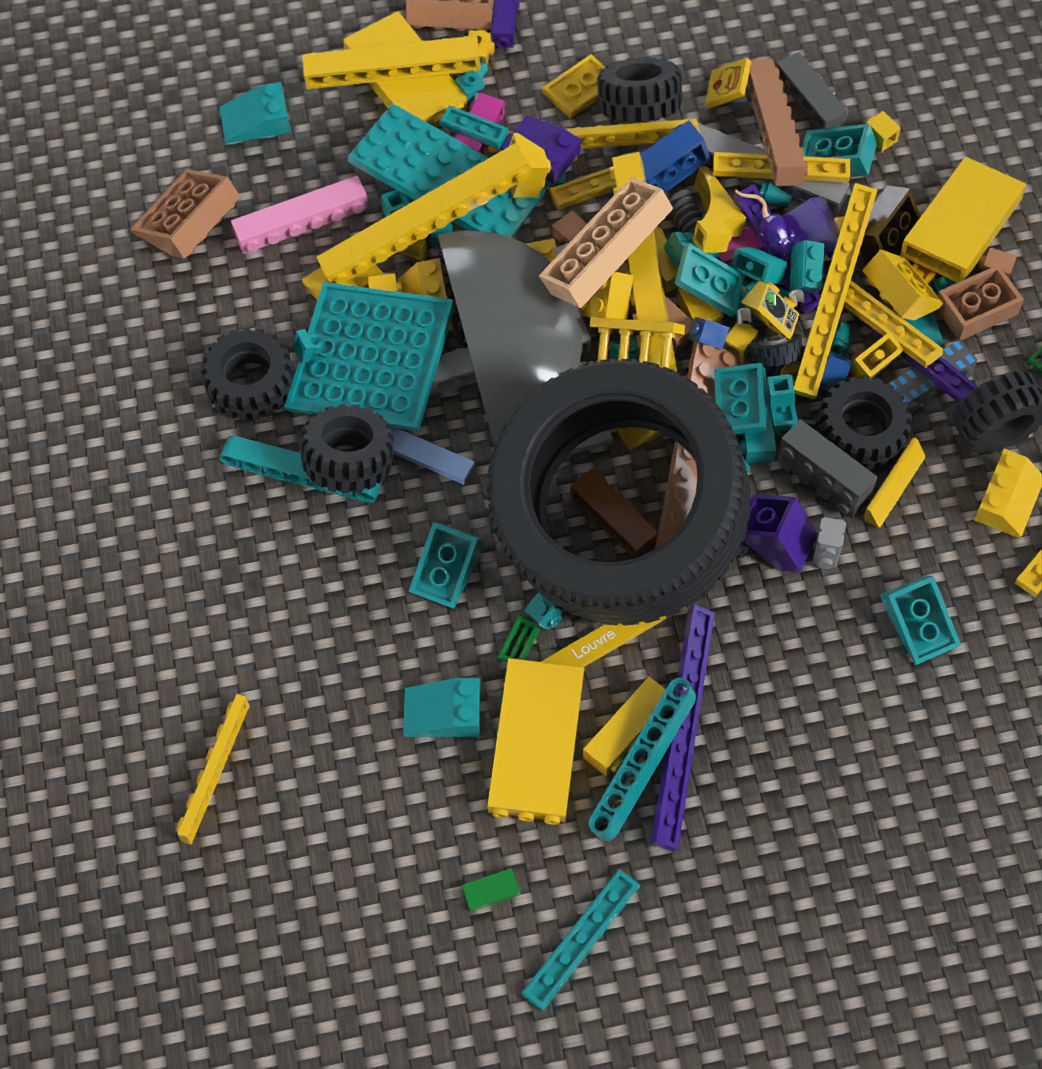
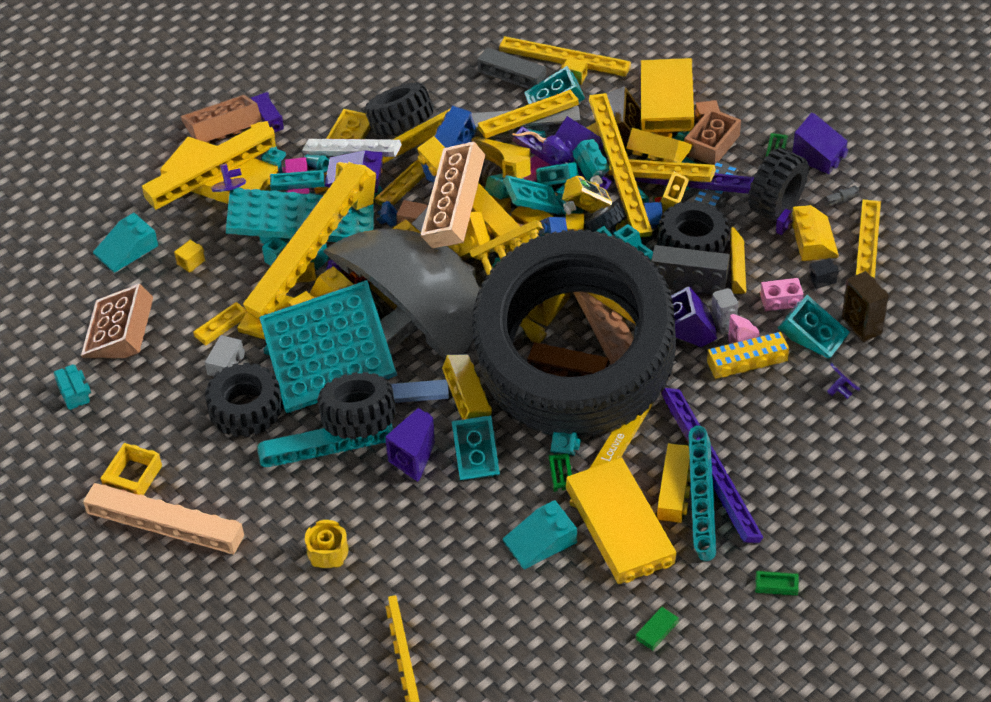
camera: 30 degrees left, 15 degrees down
bright pink brick [231,176,369,254] -> none
teal tile [292,329,322,363] -> none
teal tile [521,869,640,1012] -> none
yellow tile [705,57,751,109] -> none
nougat brick [747,59,808,186] -> none
none -> teal brick [53,364,91,410]
none -> light nougat brick [83,483,244,555]
none -> yellow window [101,443,162,495]
none -> yellow brick [174,240,205,273]
none -> yellow tile [193,302,247,346]
none -> light grey brick [205,335,245,376]
none -> dark purple shield [211,164,246,192]
none -> white plate [302,139,402,157]
none -> teal cone [304,154,329,172]
none -> yellow brick [305,520,349,568]
none -> blue tile [376,201,398,227]
none -> dark purple slope [385,408,435,482]
none -> yellow brick [442,355,492,420]
none -> yellow tile [499,36,631,77]
none -> yellow cone [520,317,547,343]
none -> yellow brick [707,332,789,379]
none -> bright pink slope [728,314,760,344]
none -> green tile [755,571,799,596]
none -> bright pink brick [760,278,804,311]
none -> dark purple plate [776,209,793,235]
none -> black brick [808,258,839,289]
none -> dark purple shield [827,362,861,399]
none -> dark brown brick [841,271,889,343]

